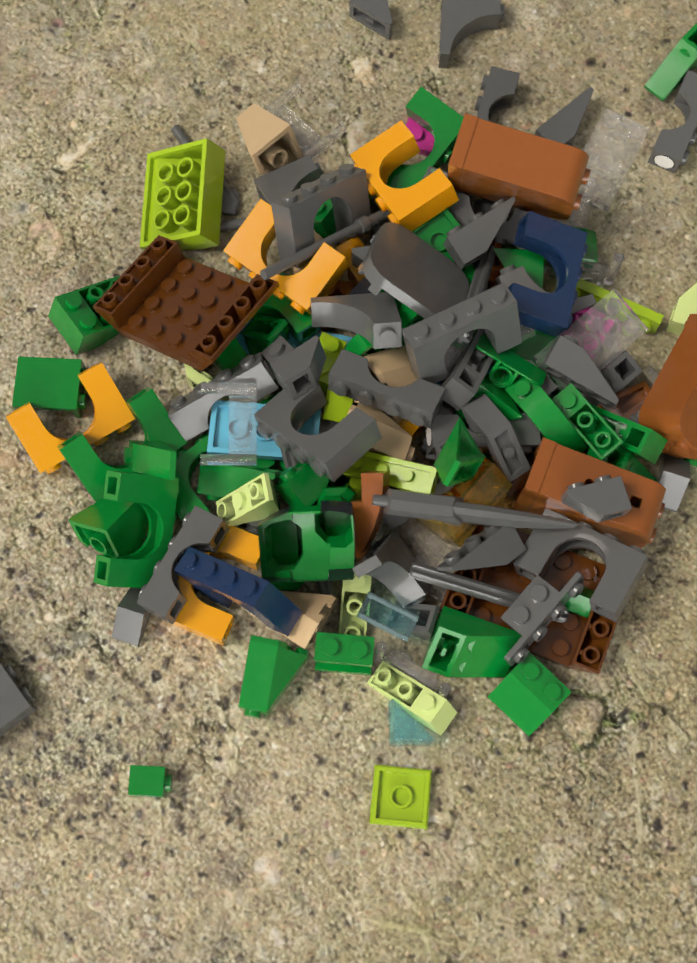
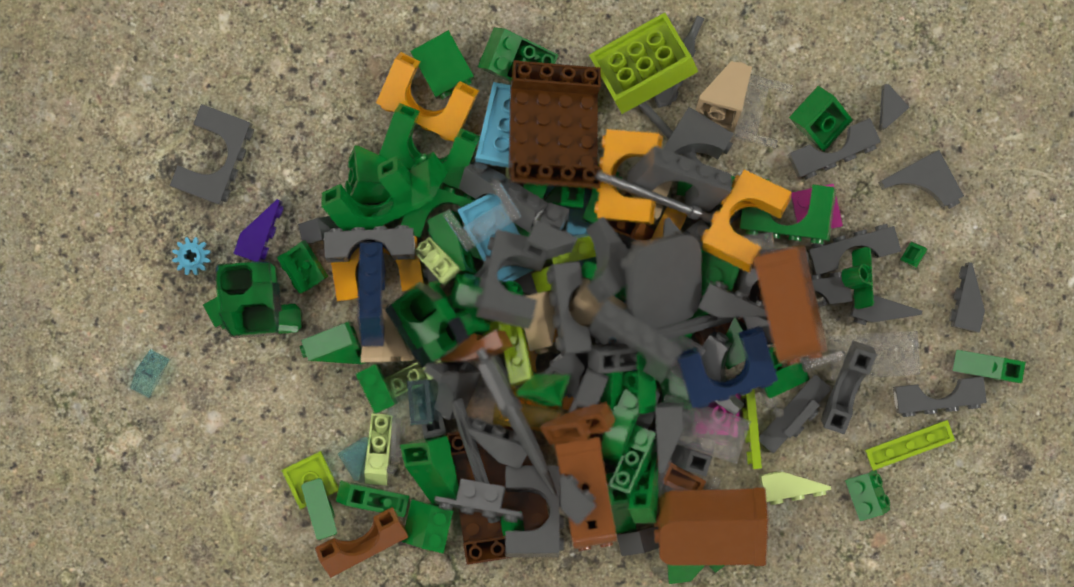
camera: 60 degrees right, 15 degrees up
none -> clear light blue slope [130,349,170,398]
none -> medium azure gear [172,237,211,275]
none -> green piece [215,261,303,338]
none -> dark purple slope [233,199,284,262]
none -> green bracket [277,240,329,294]
none -> green piece [301,478,337,540]
none -> dark orange arch [315,507,408,578]
none -> green slope [336,480,409,517]
none -> medium azure plate [475,82,511,168]
none -> dark orange slope [540,403,615,445]
none -> dark grey bracket [759,375,831,453]
none -> dark grey arch [788,118,881,180]
none -> green slope [789,85,853,152]
none -> dark grey arch [821,340,877,435]
none -> green piece [841,247,874,310]
none -> green slope [900,241,928,269]
none -> dark grey slope [949,262,985,333]

